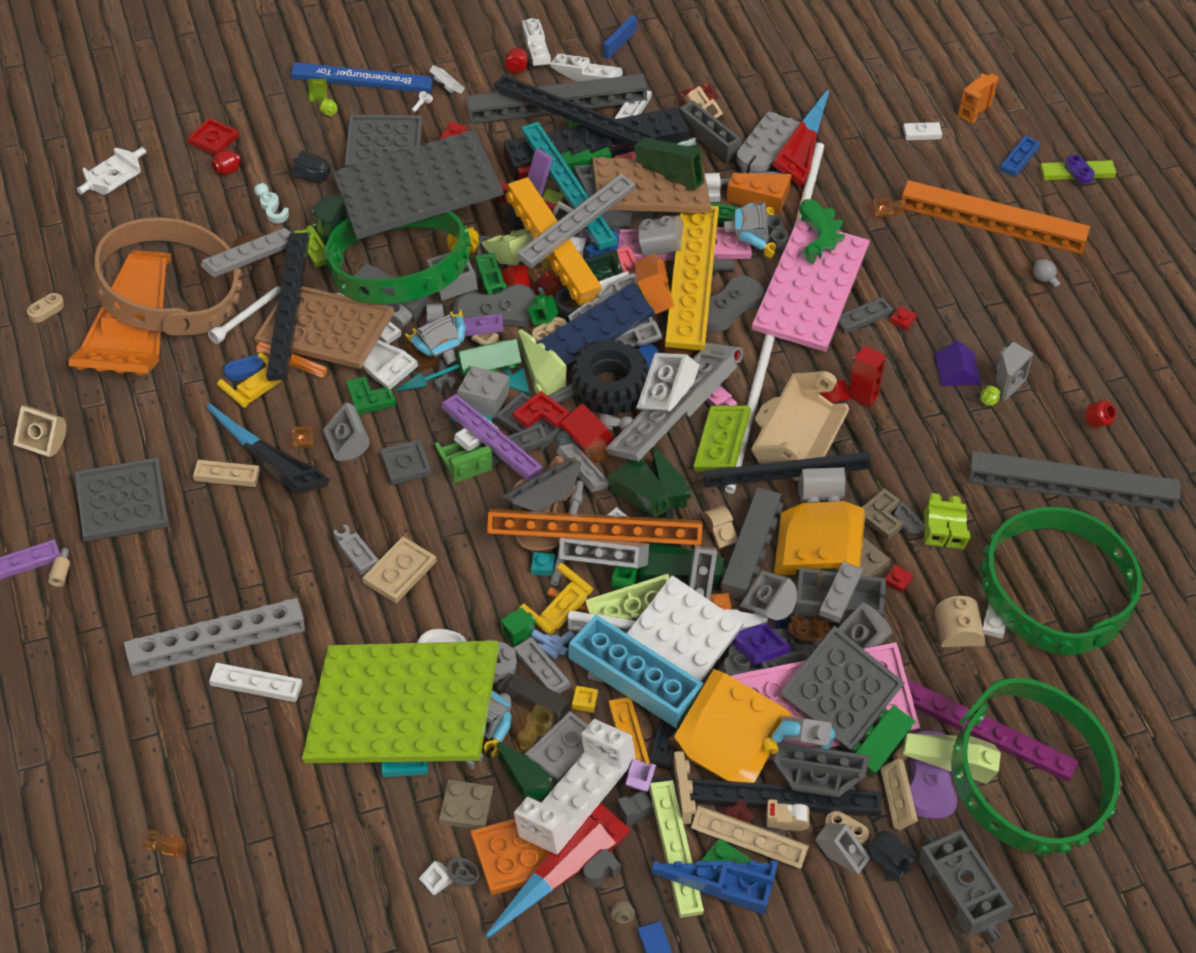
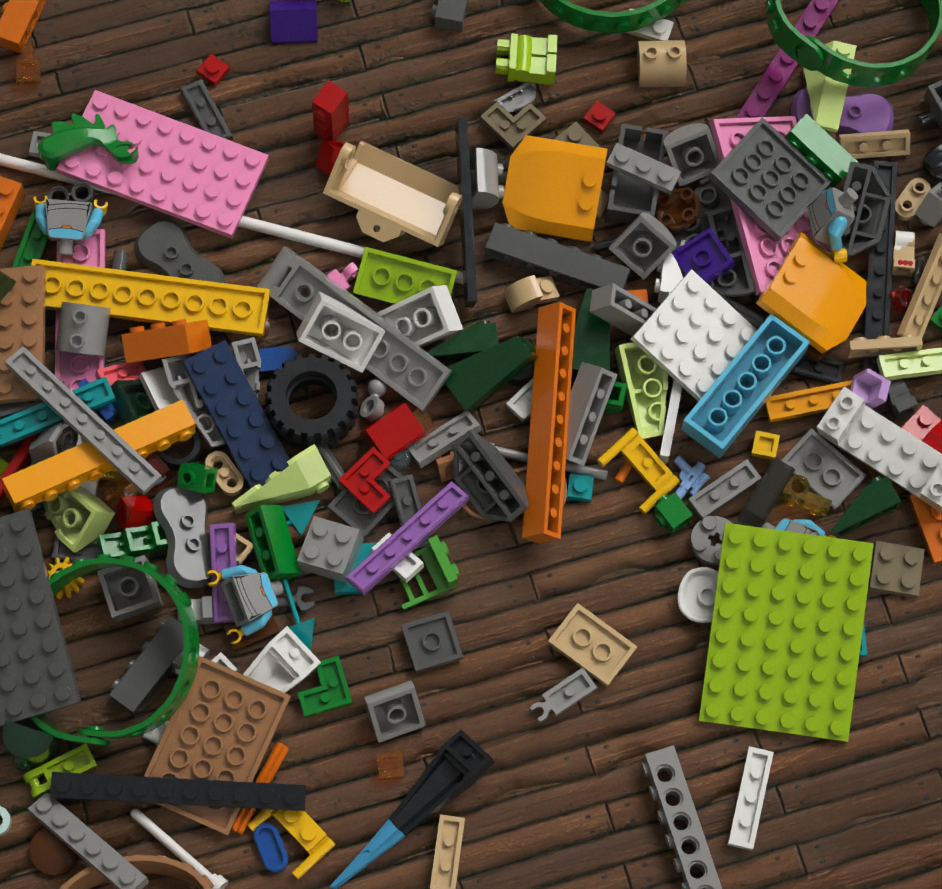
camera: 90 degrees left, 20 degrees up
none -> white slope [377,285,463,348]

